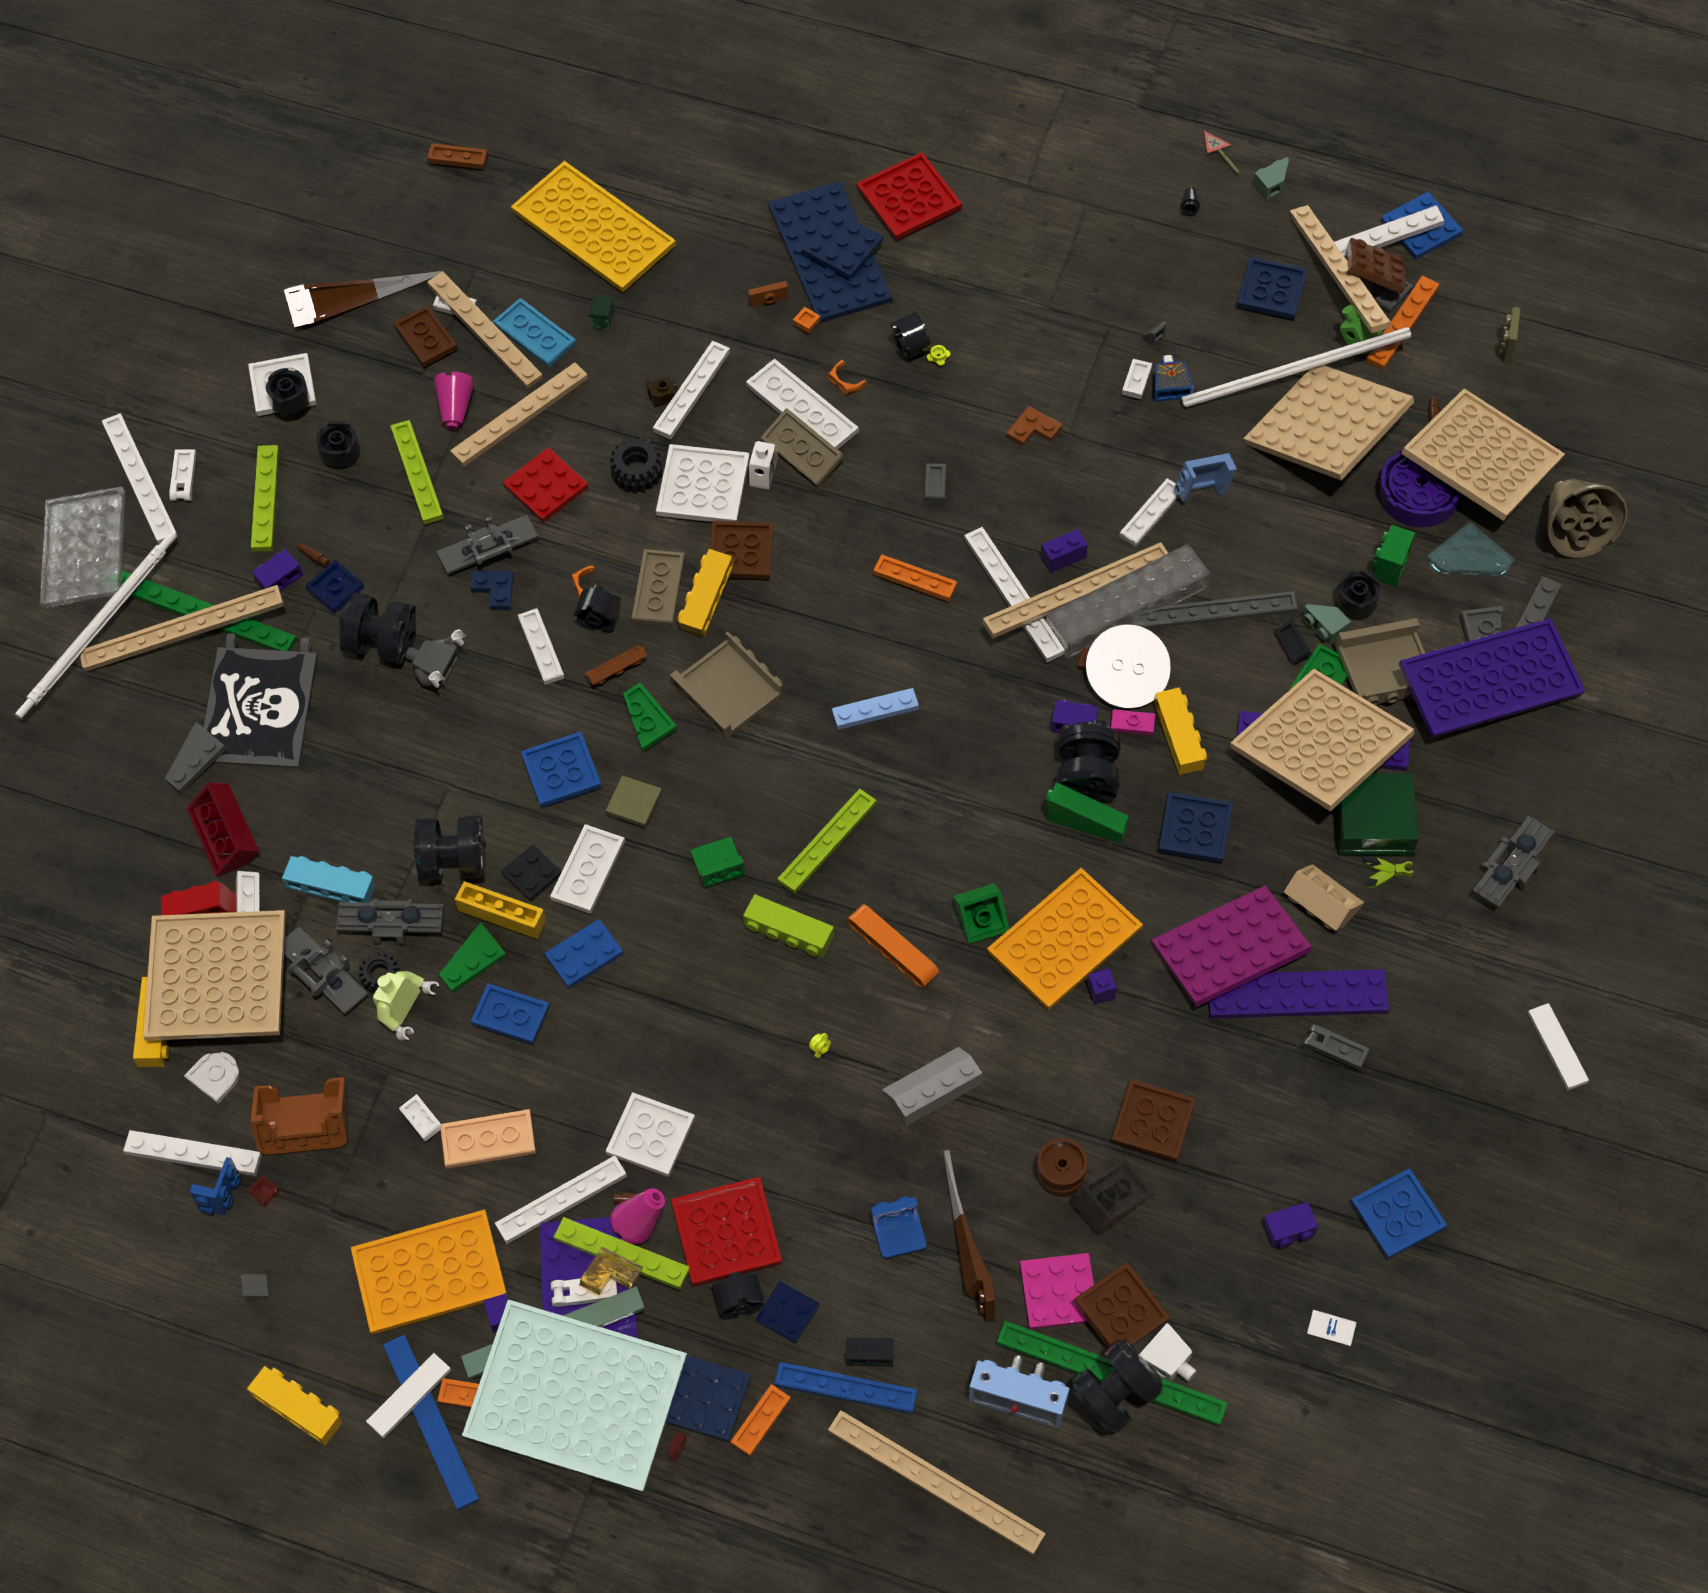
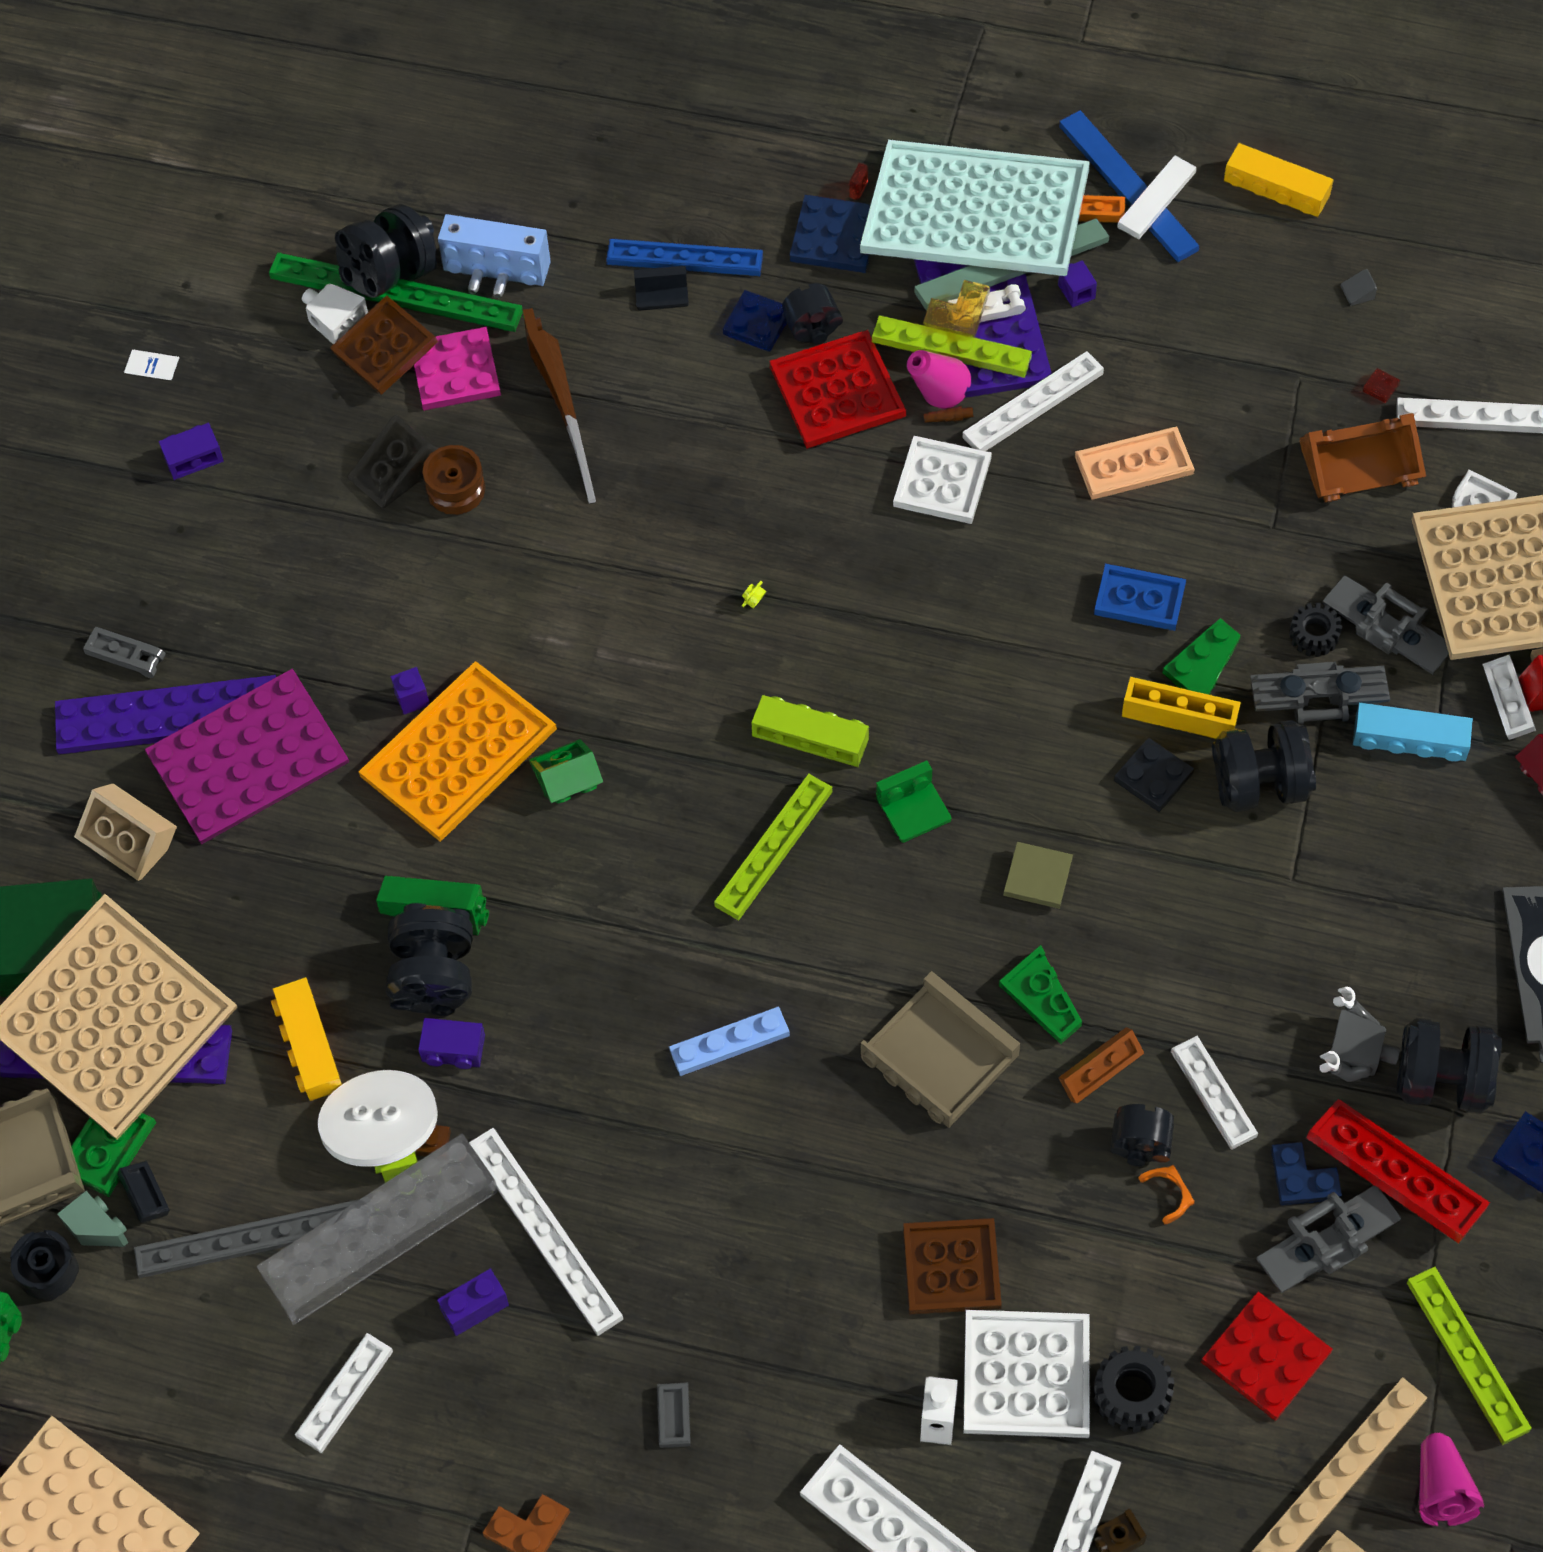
camera: 175 degrees right, 0 degrees up
blue bracket [189,1157,240,1215] -> none
light orange plate [351,1210,507,1335] -> none
yellowish green torso [373,971,439,1041] -> none
white plate [399,1094,443,1142] -> none
blue plate [521,732,602,808] -> none
blue plate [544,919,624,989] -> none
white plate [550,824,625,914] -> none
dark tan tile [631,549,685,626] -> none
yellow brick [678,549,734,637] -> none
orange plate [731,1384,791,1457] -> none
dark tan tile [761,408,845,487] -> none
tan plate [828,1410,1046,1556] -> none
orange beam [847,904,940,988] -> none
blue bracket [871,1196,926,1259] -> none
orange plate [873,554,957,602] -> none
light grey slope [882,1047,982,1127] -> none
tan plate [982,542,1172,639] -> none
dark pink plate [1111,709,1155,736] -> none
reddish brown plate [1111,1079,1196,1162] -> none
dark blue plate [1159,792,1233,863] -> none
medium blue panel [1175,453,1237,502] -> none
blue plate [1350,1168,1447,1260] -> none
lime piece [1363,856,1414,888] -> none
none -> red plate [1306,1099,1490,1244]

